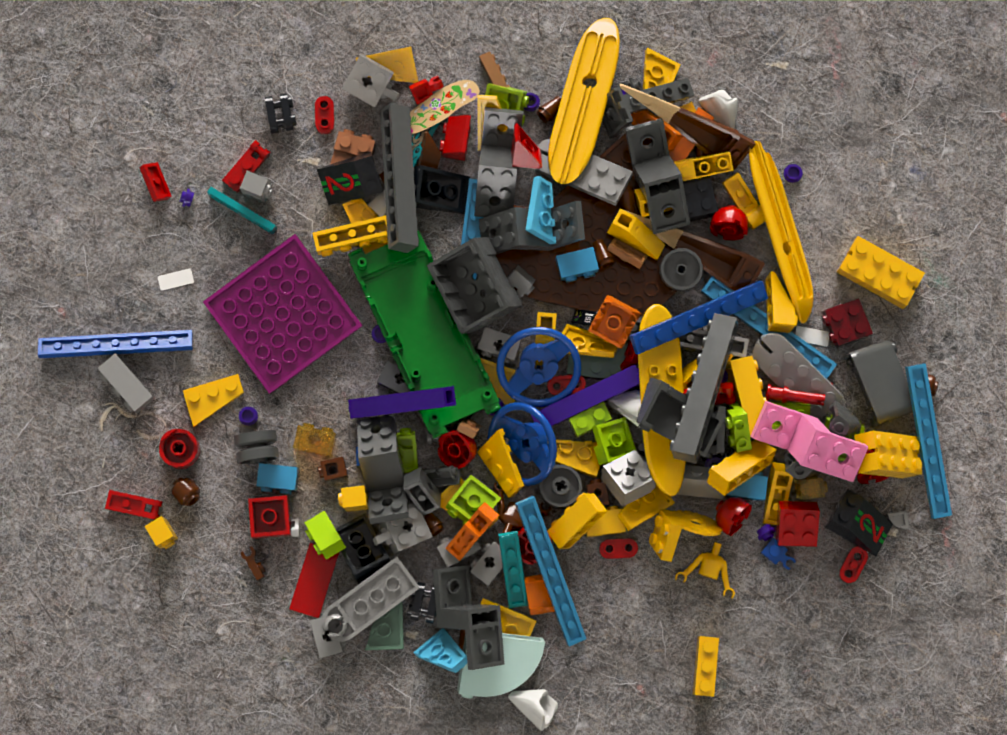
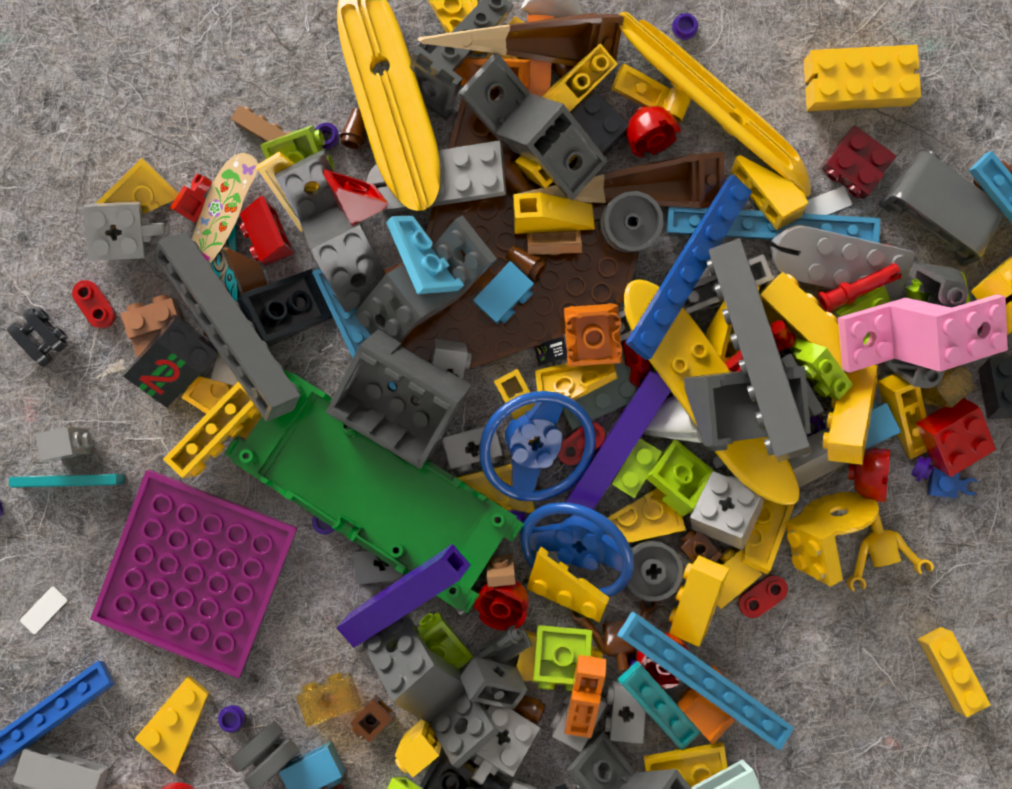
camera: 25 degrees left, 5 degrees up
red plate [222,140,271,193] -> none

